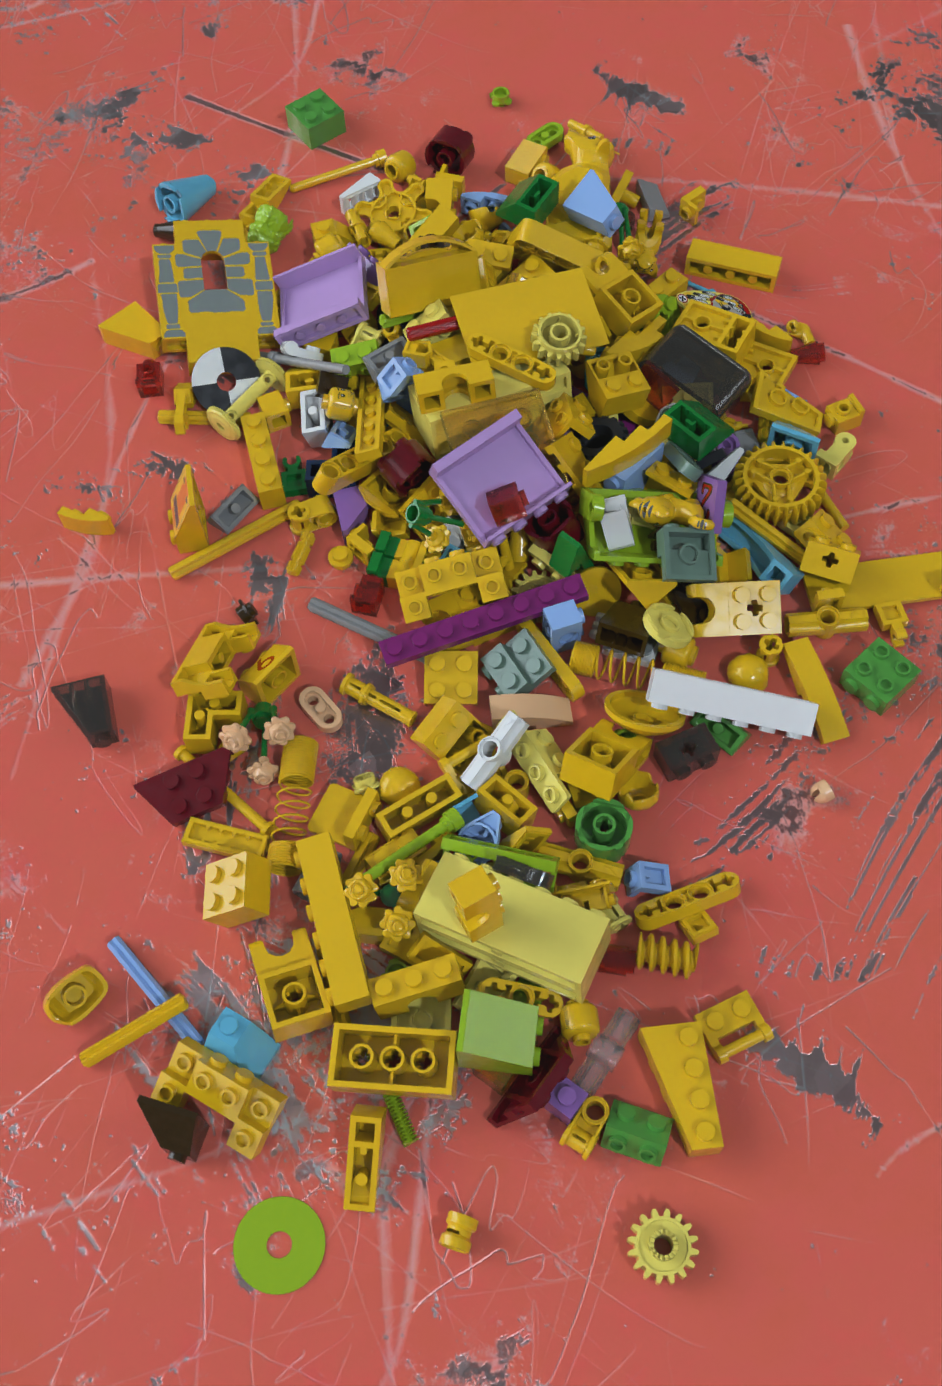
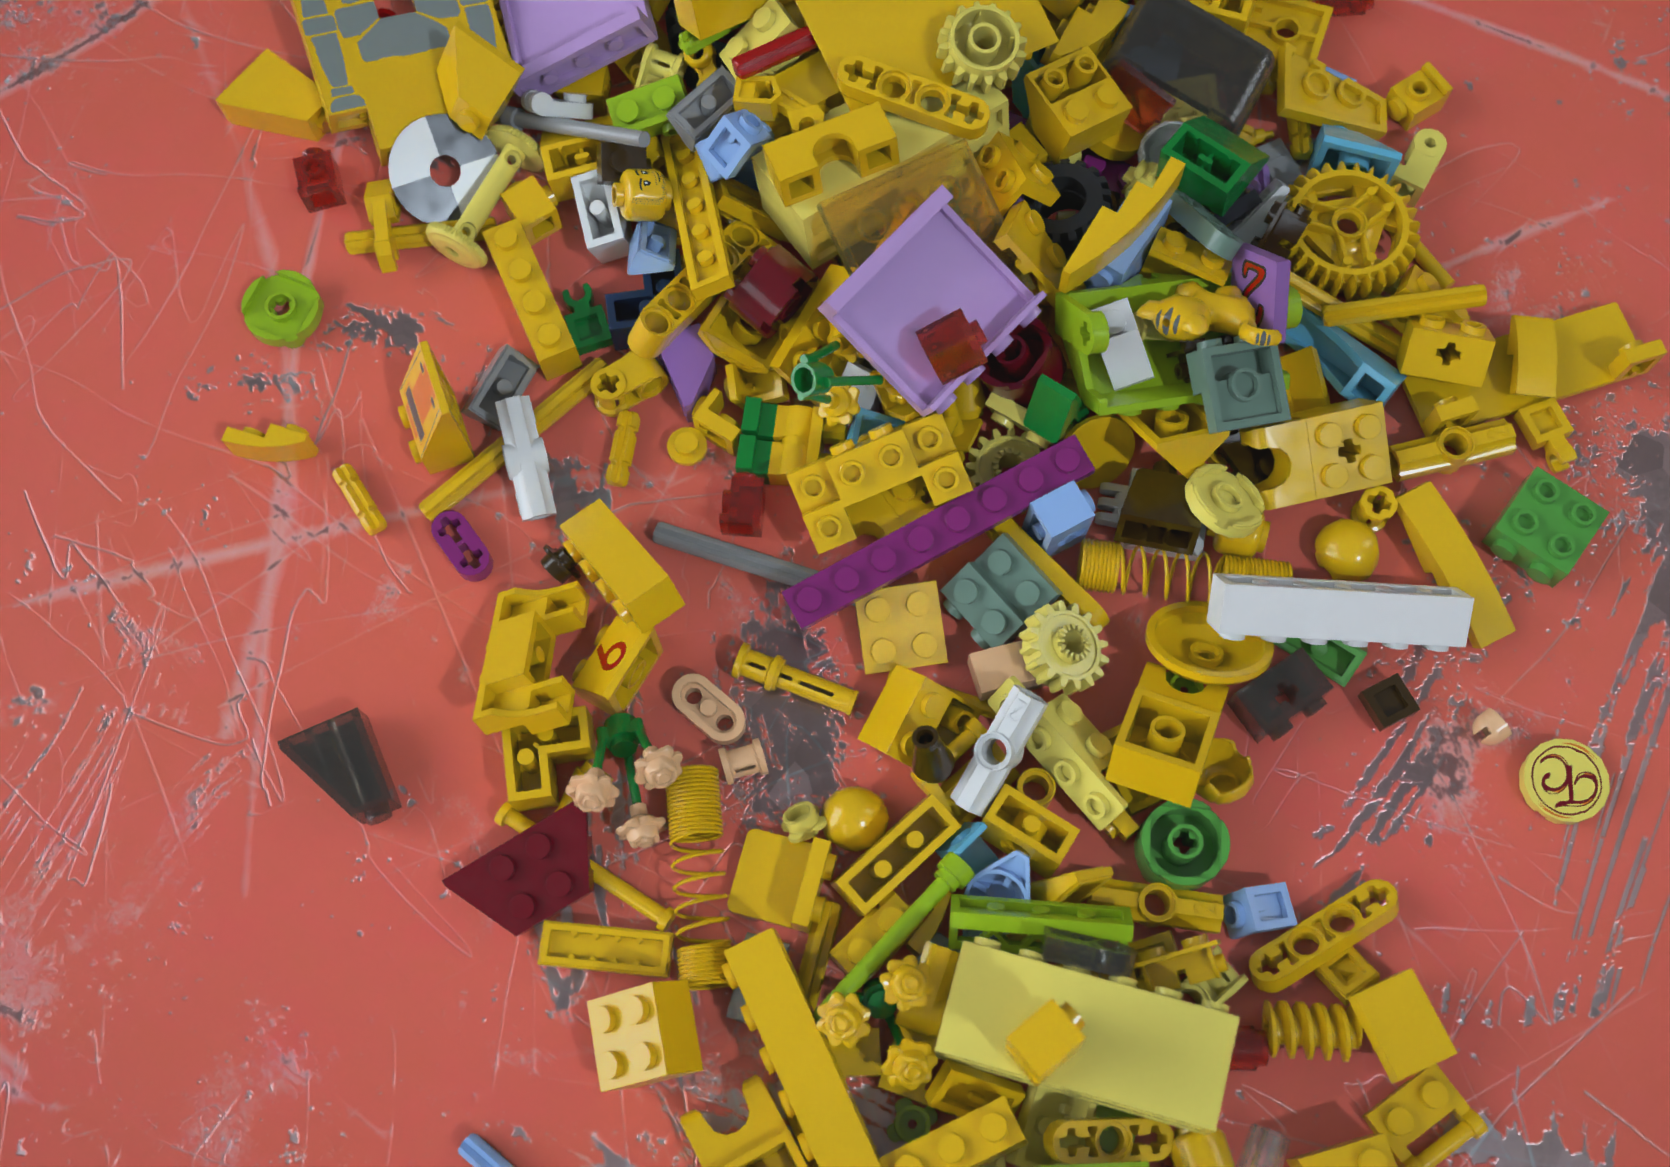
camera: 10 degrees left, 10 degrees up
none -> lime plate [241,270,324,349]
none -> yellow axle [332,463,387,536]
none -> magenta beam [431,511,493,582]
none -> yellow slope [436,21,525,140]
none -> white piece [495,395,557,522]
none -> yellow brick [559,498,686,634]
none -> light nougat bush [718,738,769,785]
none -> dark brown cone [912,725,955,784]
none -> light yellow gear [1019,600,1109,696]
none -> dark brown hinge [1250,194,1312,259]
none -> yellow axle [1321,284,1487,327]
none -> yellow slope [1347,968,1458,1084]
none -> dark brown plate [1358,673,1420,732]
none -> yellow slope [1507,315,1557,398]
none -> light yellow tile [1519,738,1610,825]

